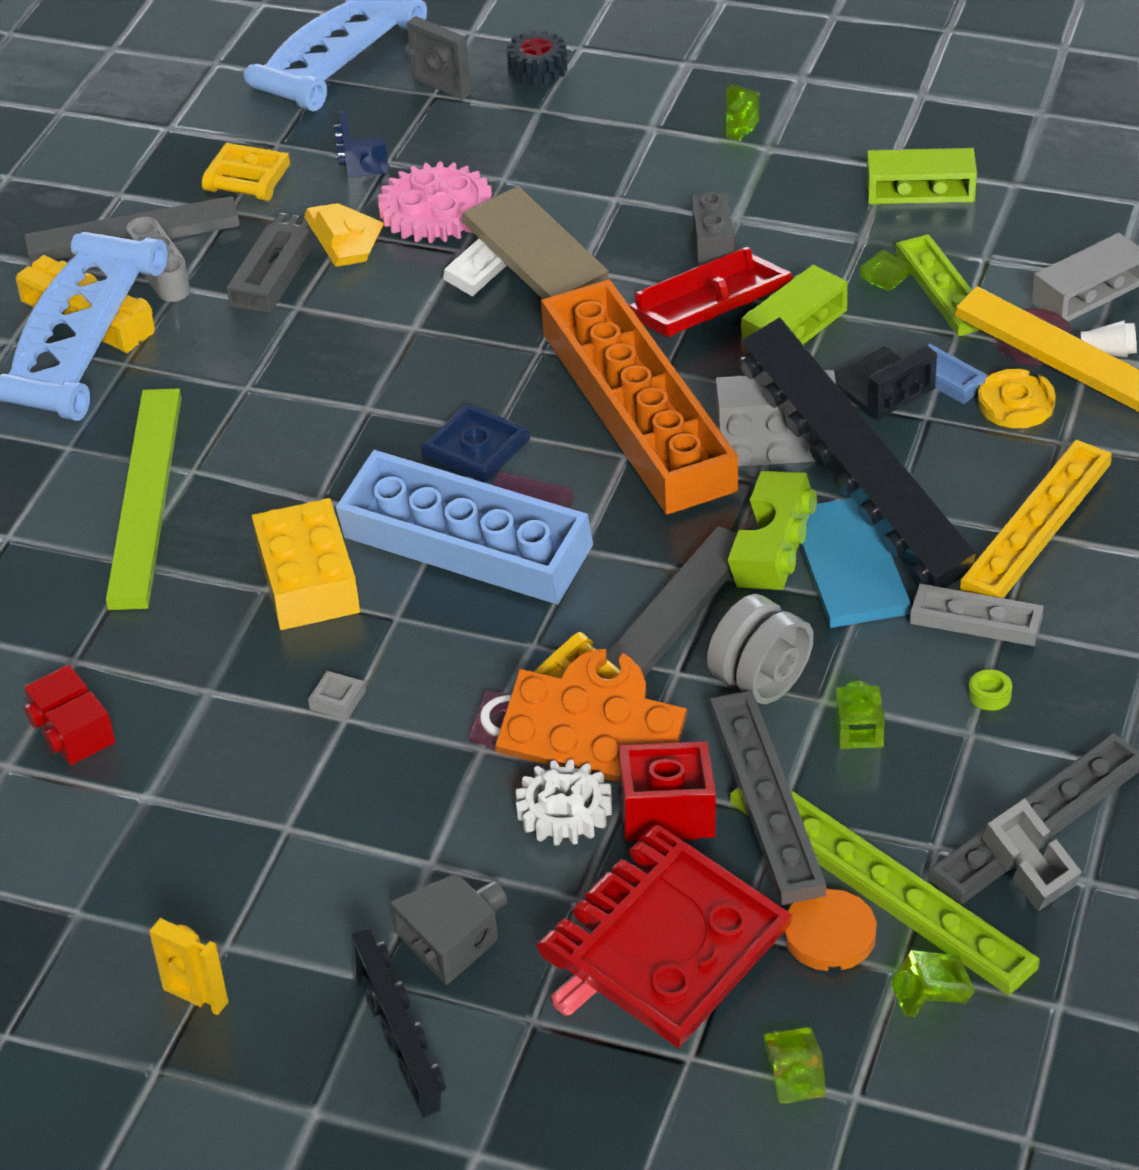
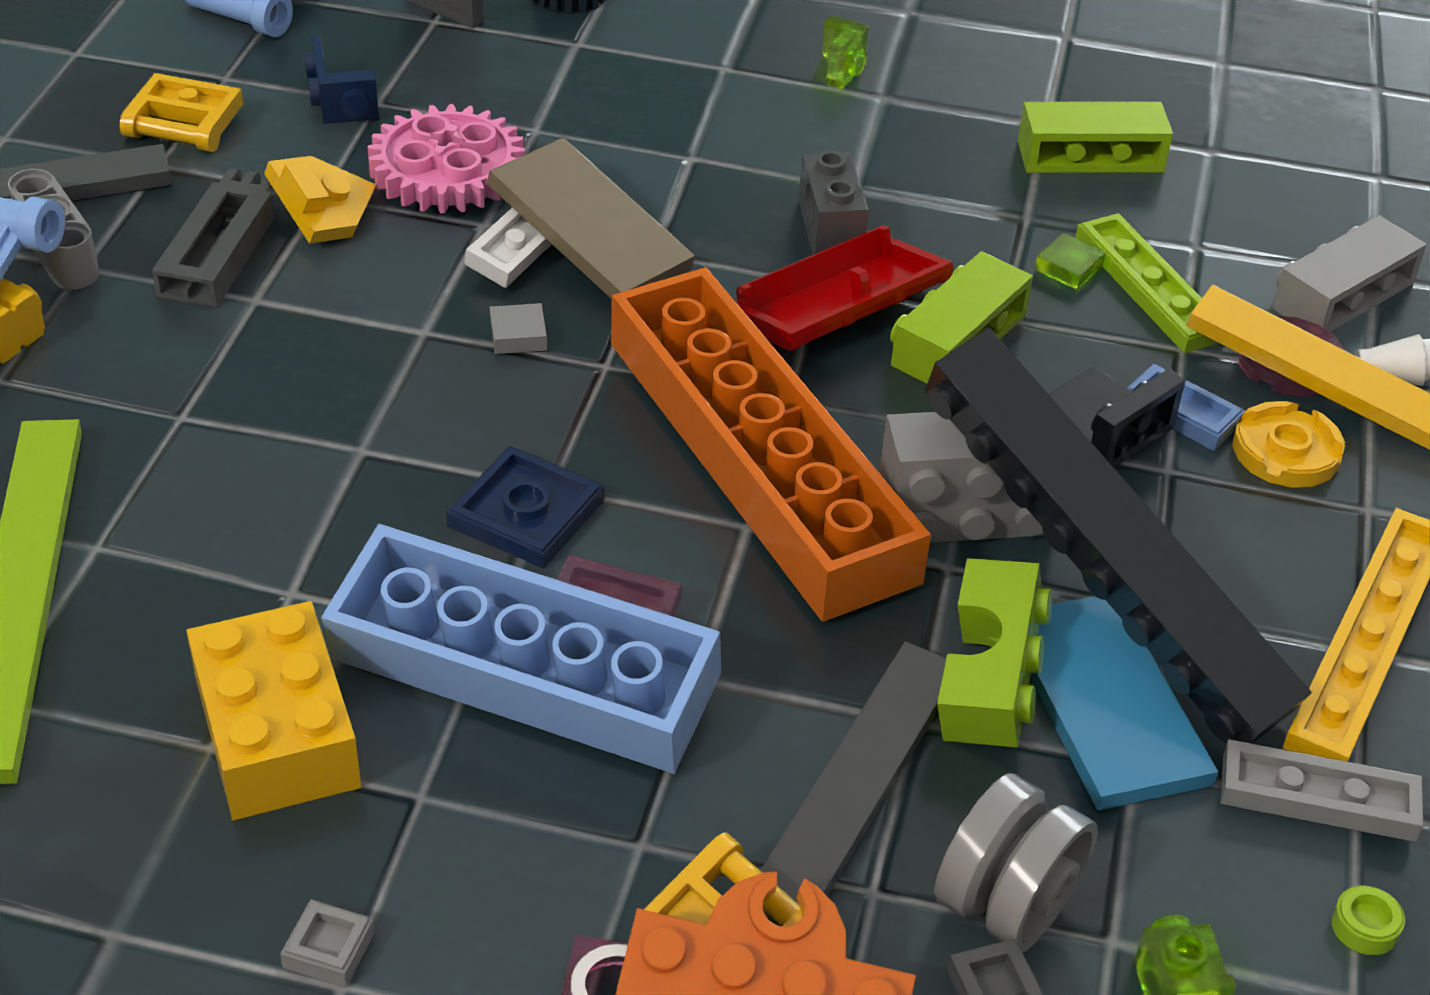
camera: 10 degrees left, 0 degrees up
none -> light grey tile [490,303,547,354]

